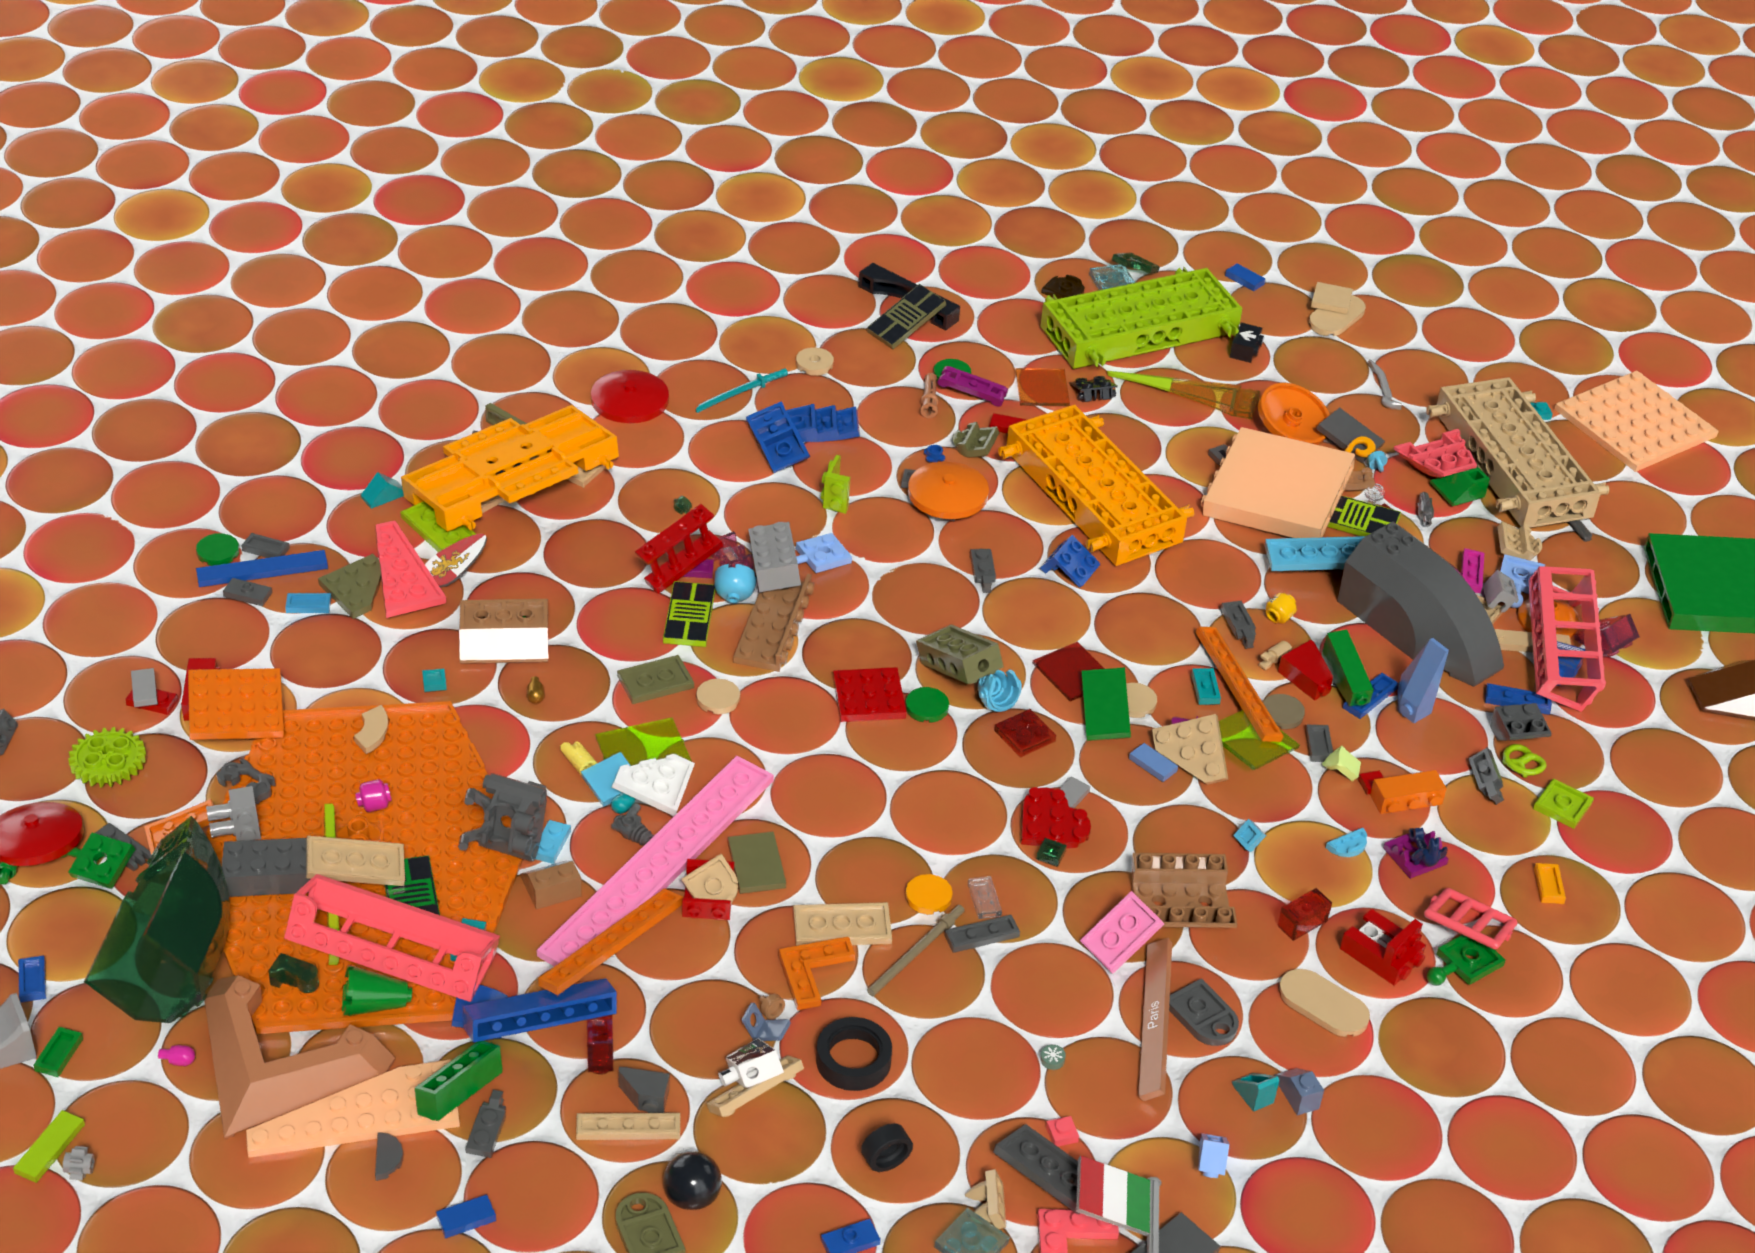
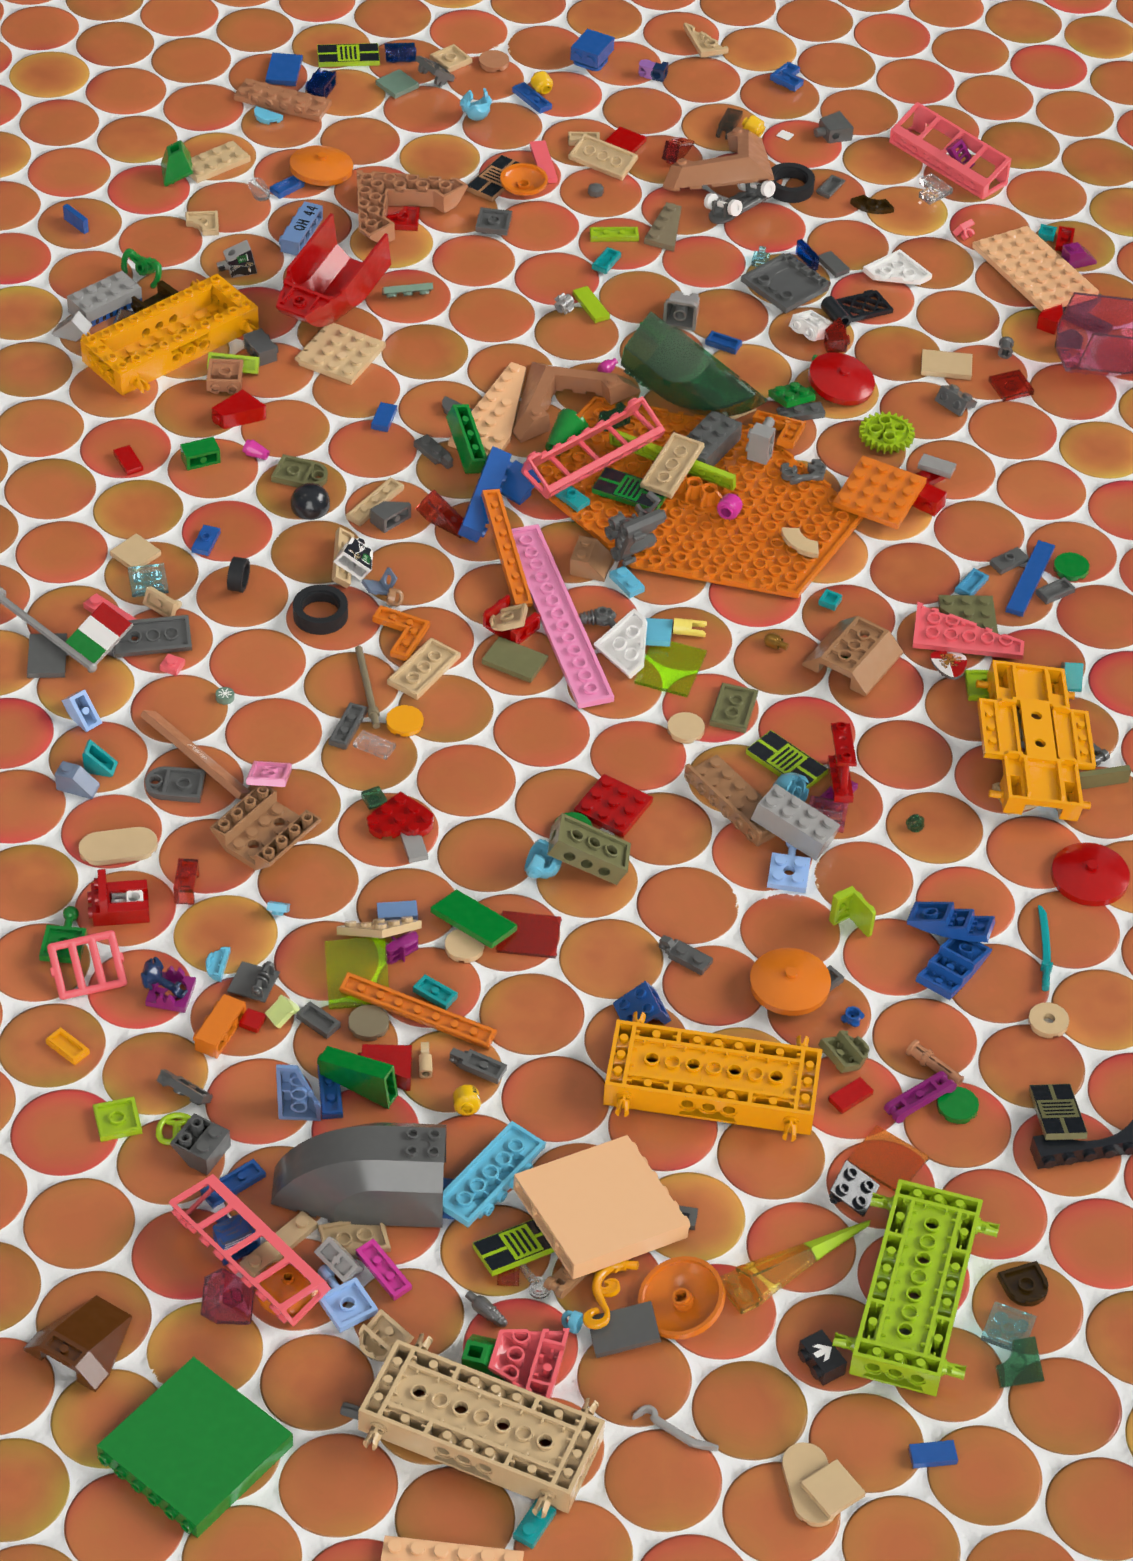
camera: 130 degrees right, 5 degrees up
clear red plate [994,709,1057,758] -> none
none -> dark grey hinge [227,961,280,1003]

